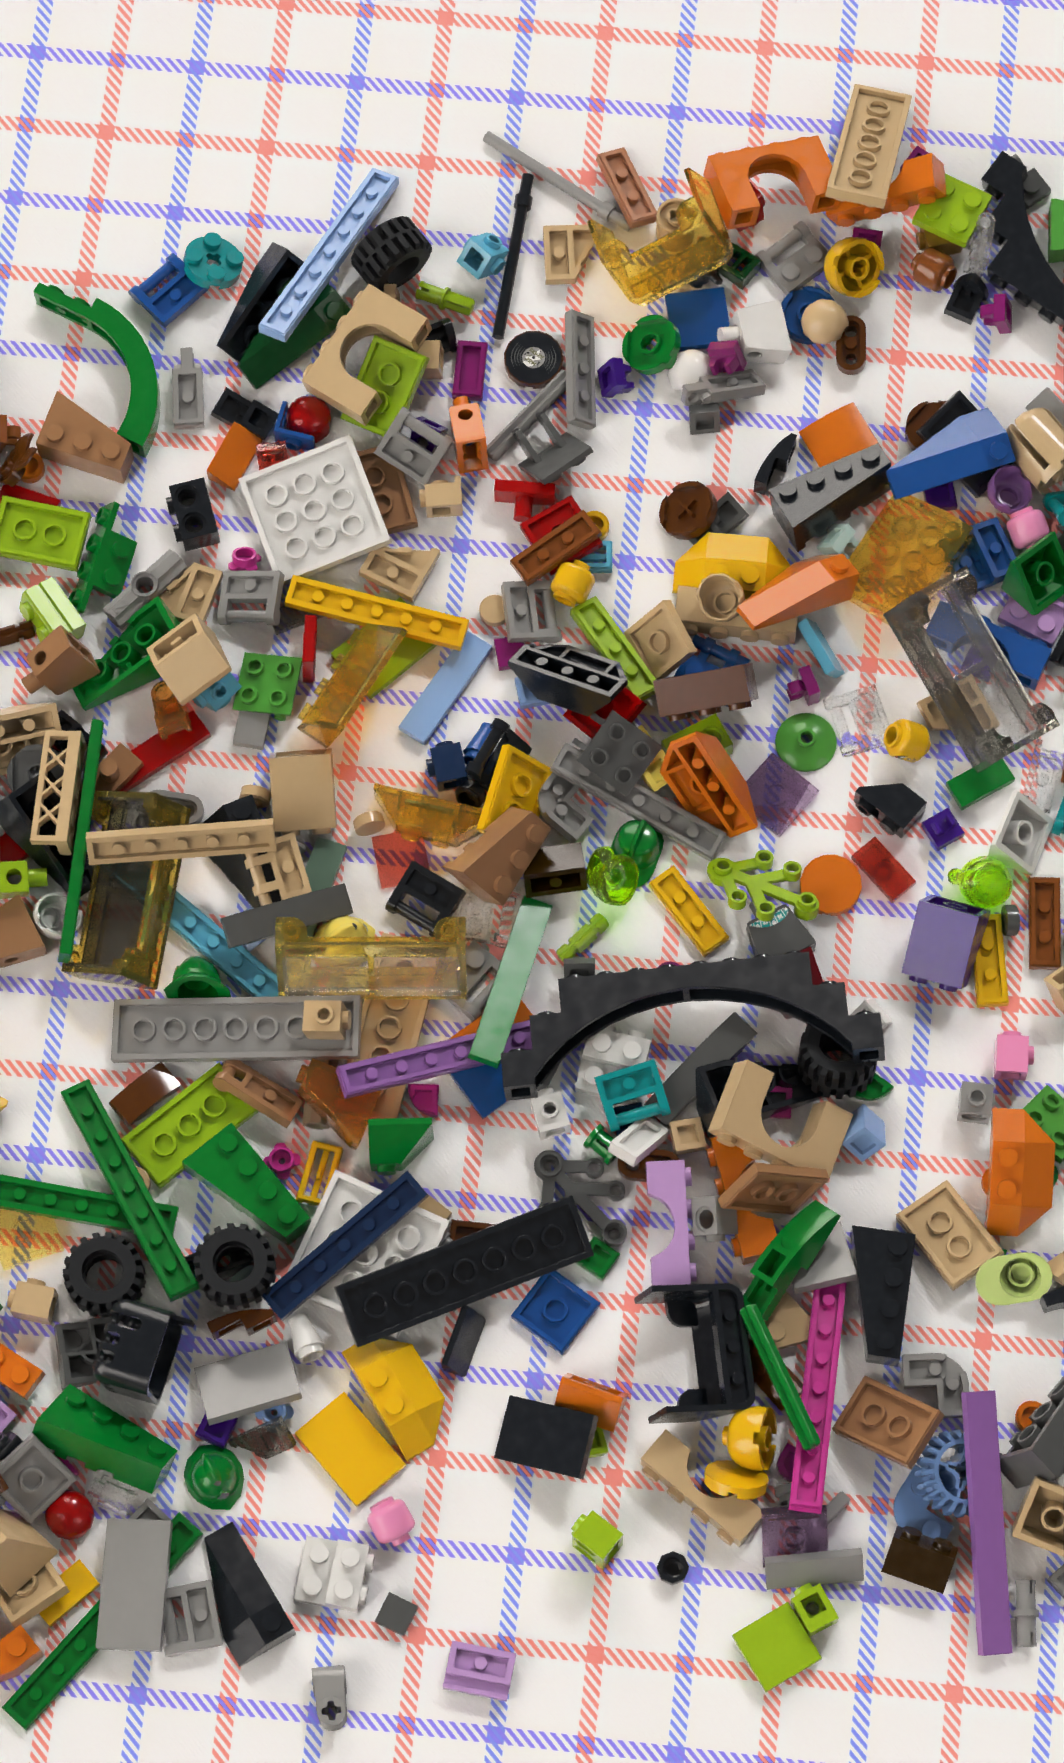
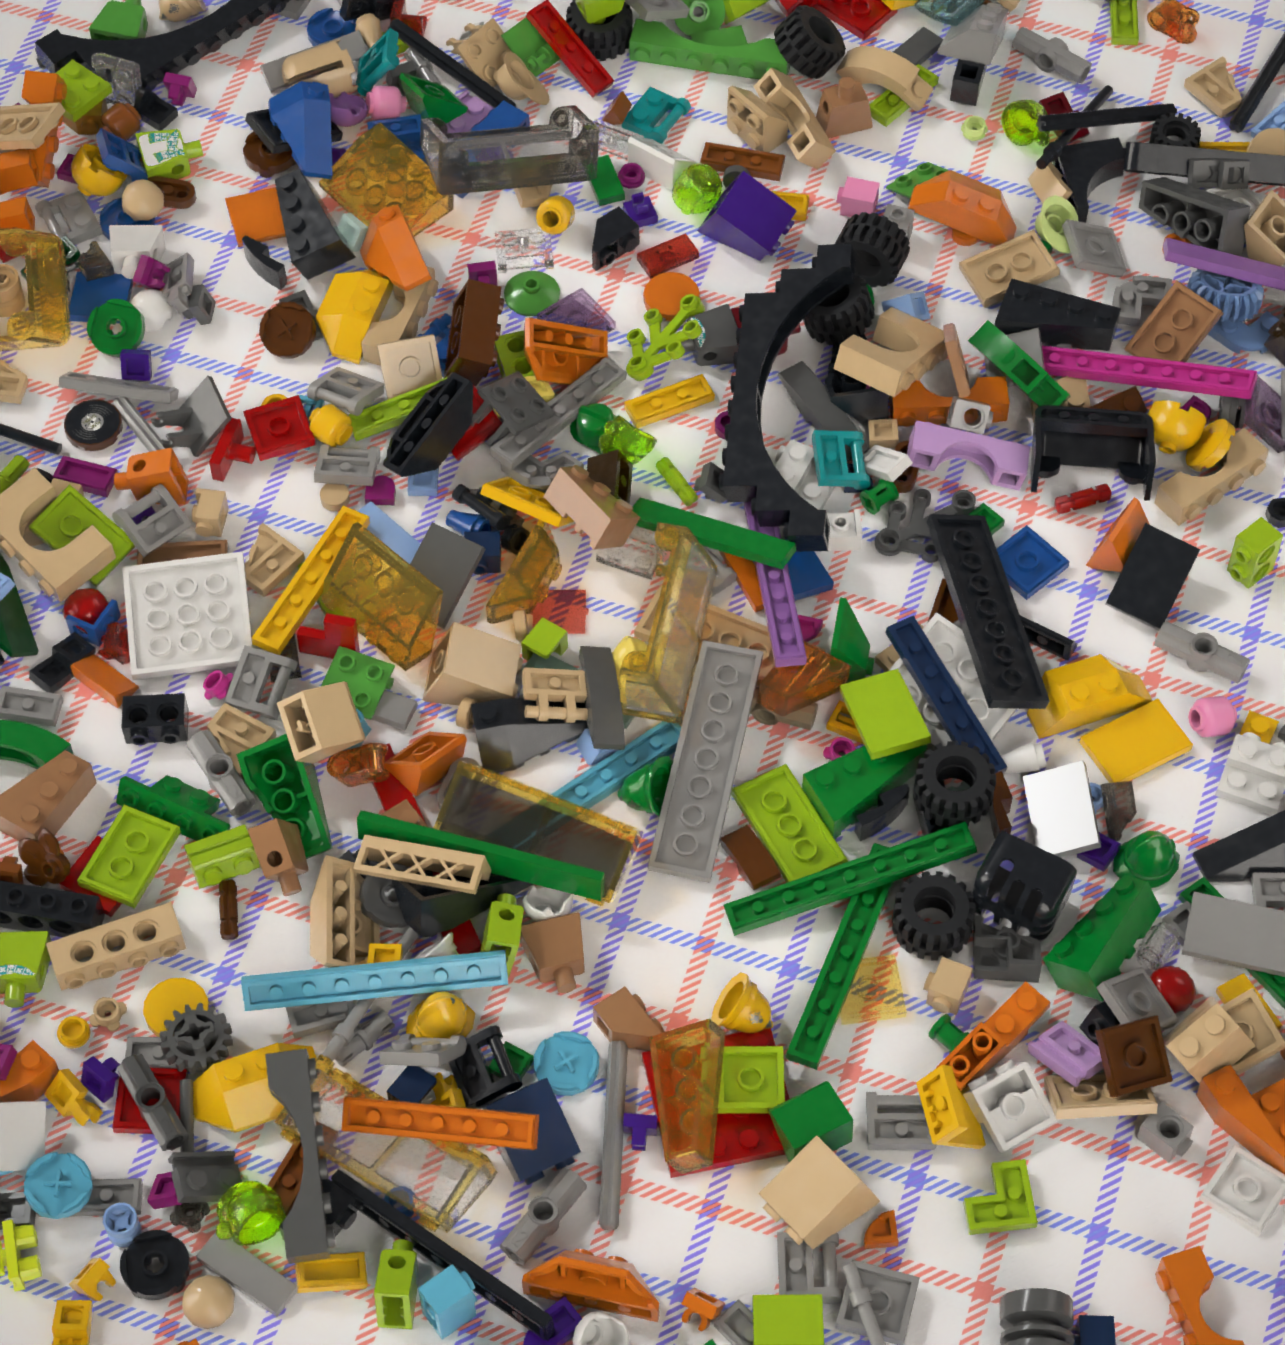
camera: 80 degrees left, 15 degrees down
tan plate [86,818,277,865] -> none
medium nougat plate [212,1060,304,1129] -> none
tan brick [302,1000,352,1040] -> none
black plate [385,860,466,940] -> none
dark orange tile [510,509,602,586] -> none
tan hair [696,573,745,622] -> none
green axle [740,1304,821,1451] -> none
medium azure tile [797,618,845,679] -> none
none -> clear smoke tile [77,240,114,282]
none -> blue plate [95,128,148,182]
none -> torso [135,129,203,179]
none -> light grey plate [307,366,384,416]
none -> orange slope [384,732,467,797]
none -> dark grey tile [391,522,486,629]
none -> lime panel [521,617,568,661]
none -> magenta plate [618,163,645,189]
none -> black tyre [835,212,910,287]
none -> lime tile [839,668,931,760]
none -> black slope [854,783,910,841]
none -> red axle [1054,484,1112,514]
none -> light grey tile [1062,219,1127,277]
none -> light grey piece [1154,621,1250,684]
none -> yellow plate [1239,710,1279,744]

